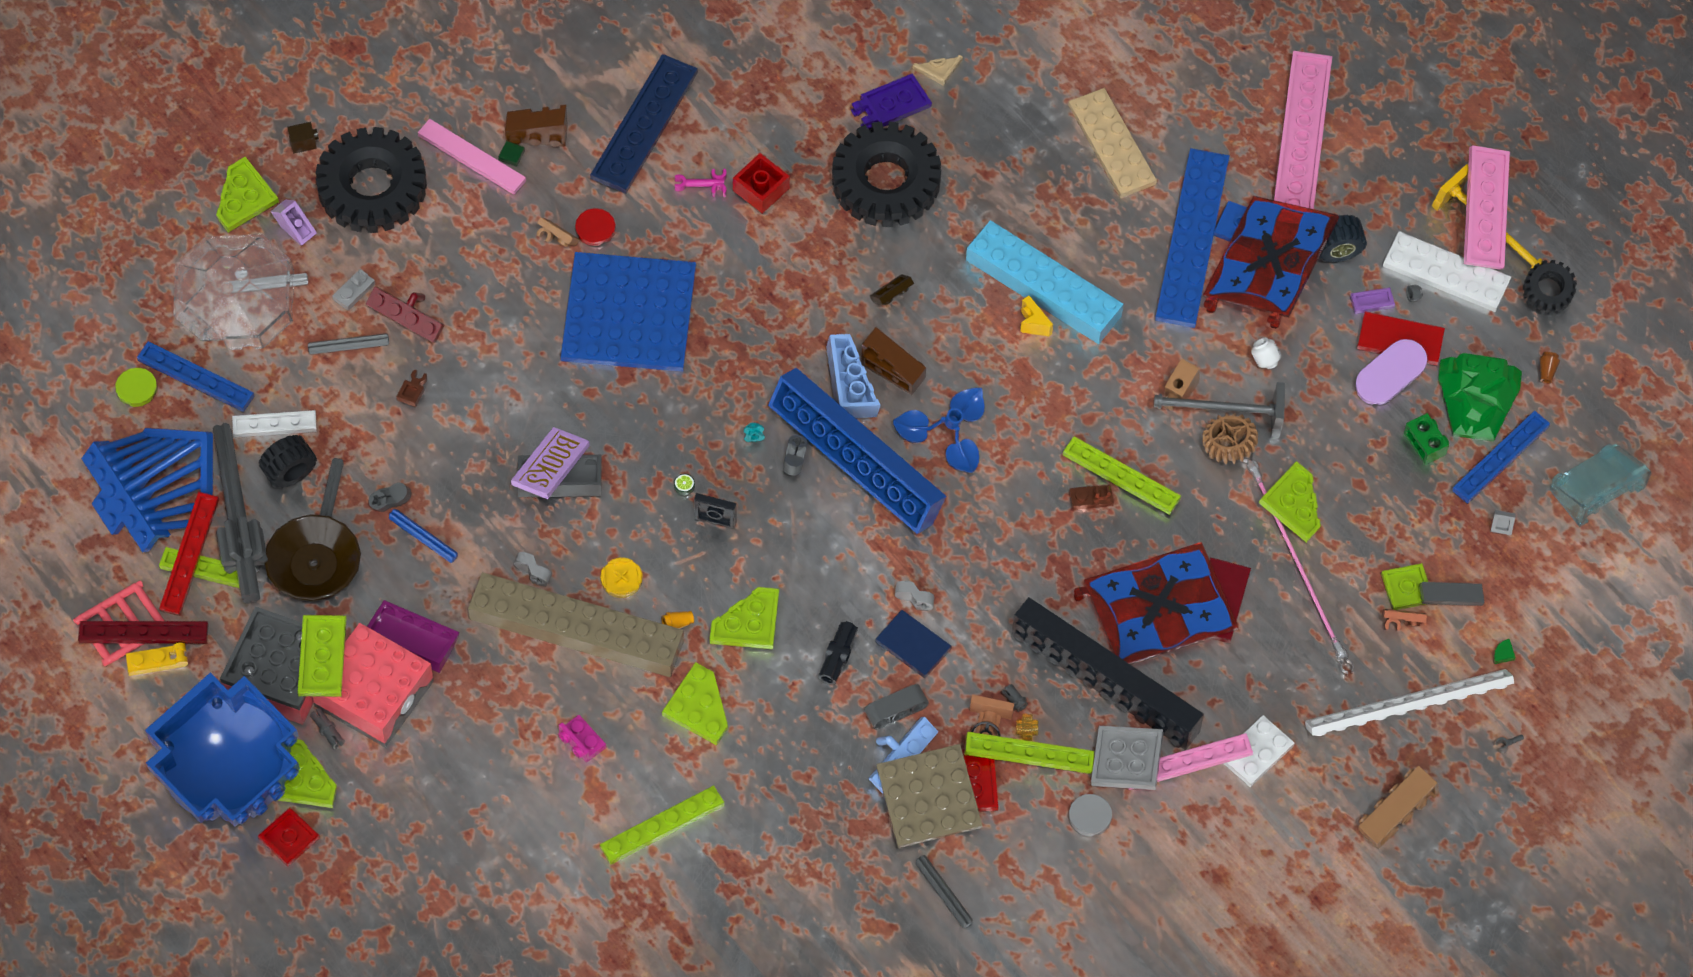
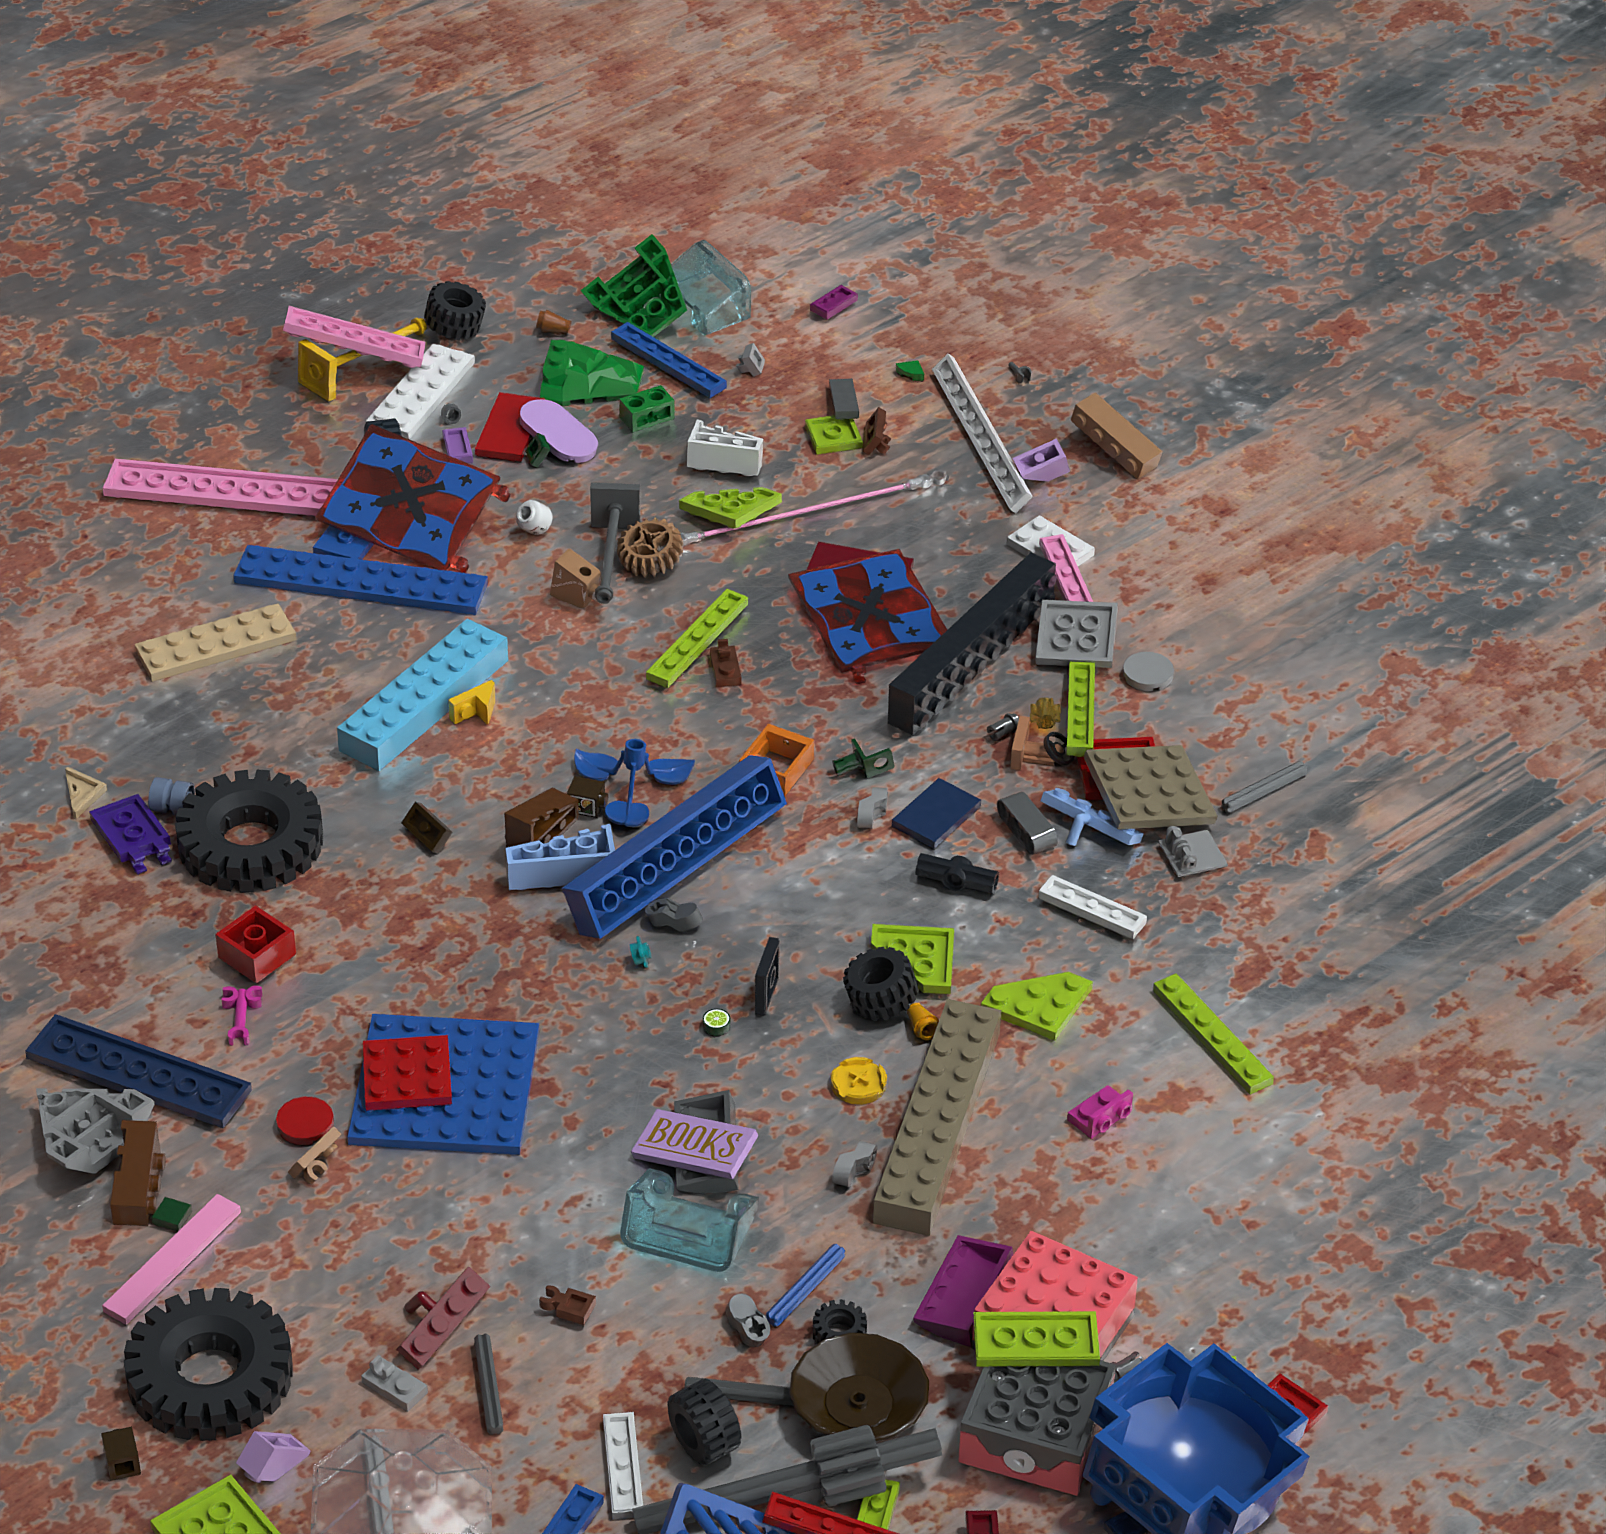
camera: 90 degrees left, 20 degrees down
none -> light grey wedge [36,1088,154,1174]
none -> sand blue wheel [148,777,195,815]
none -> red plate [363,1035,452,1110]
none -> dark green tile [525,433,551,467]
none -> dark brown brick [567,776,609,818]
none -> green wedge [580,234,687,337]
none -> clear light blue windscreen [620,1168,759,1272]
none -> white wedge [687,419,763,476]
none -> orange window [739,724,815,796]
none -> magenta plate [810,285,858,320]
none -> black tyre [813,1299,867,1345]
none -> dark green bracket [832,738,895,779]
none -> black tyre [843,947,919,1021]
none -> lavender slope [1013,438,1070,481]
none -> white plate [1038,875,1147,939]
none -> light grey hinge [1158,826,1228,877]

